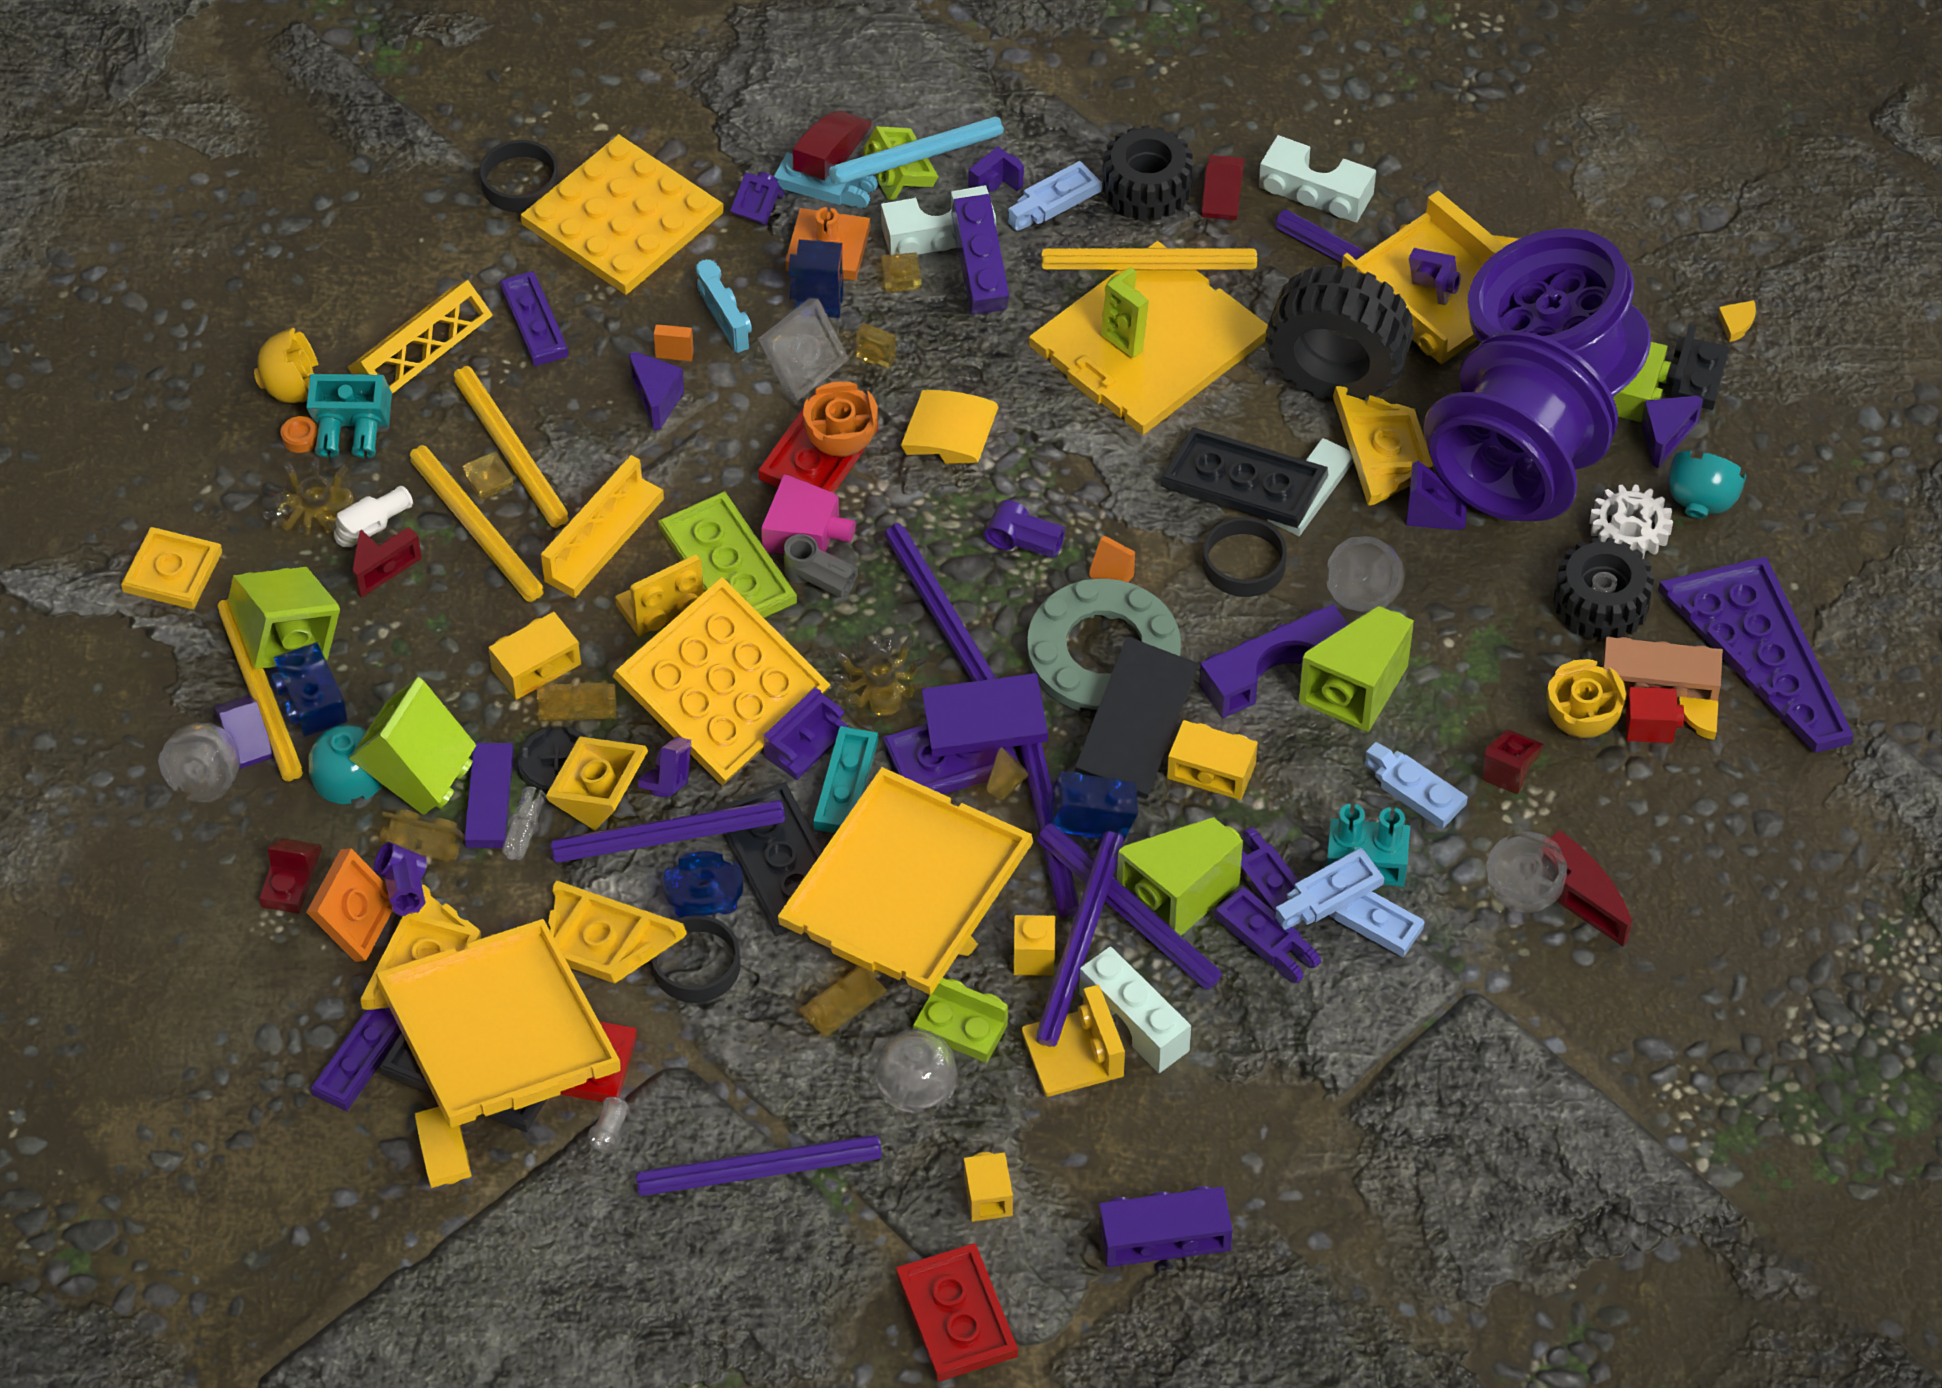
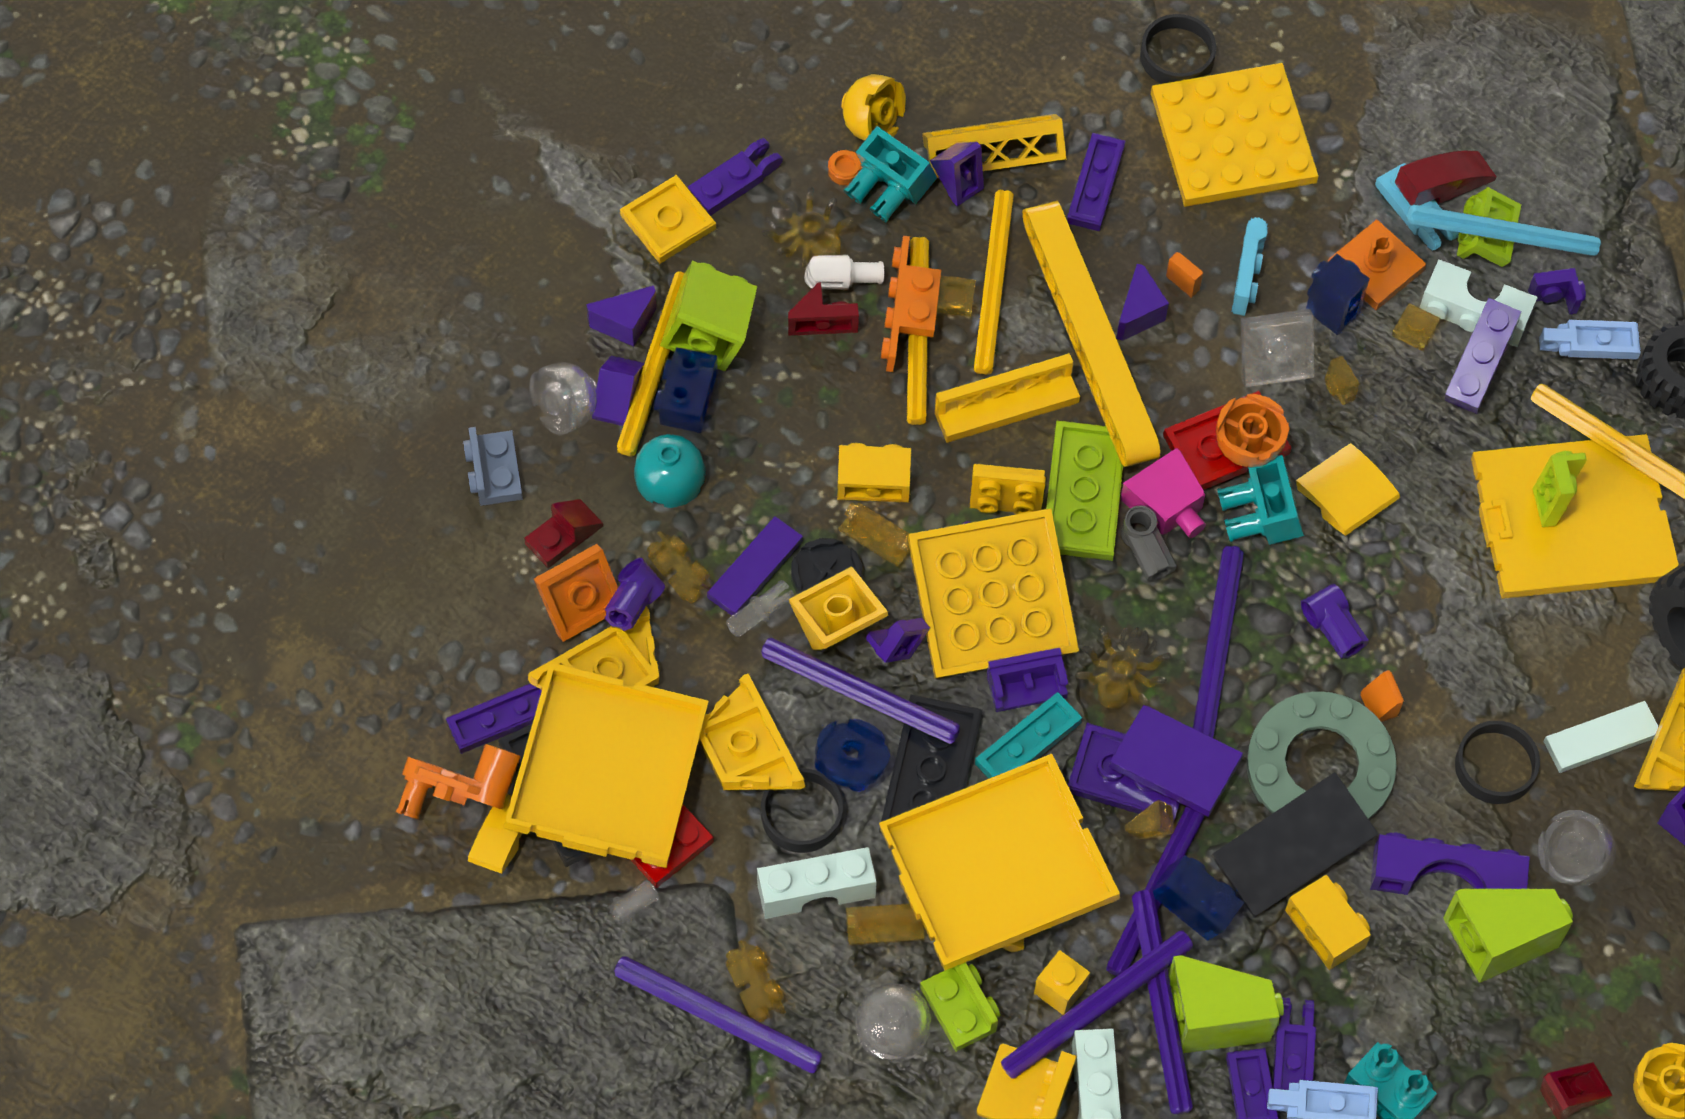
camera: 35 degrees right, 10 degrees up
lime slope [349,677,476,815] -> none
dark purple bracket [730,172,785,226] -> none
black tile [1161,427,1329,528] -> none
light blue hinge [1365,742,1468,829] -> none
none -> orange piece [396,744,521,820]
none -> sand blue bracket [463,427,523,506]
none -> dark purple slope [586,285,657,347]
none -> dark purple hinge [688,138,783,216]
none -> clear yellow hinge [725,940,786,1022]
none -> light aqua arch [757,847,876,919]
none -> orange bracket [881,236,941,372]
none -> dark purple slope [930,142,984,206]
none -> yellow beam [1022,201,1160,467]
none -> teal brick [1217,455,1304,545]

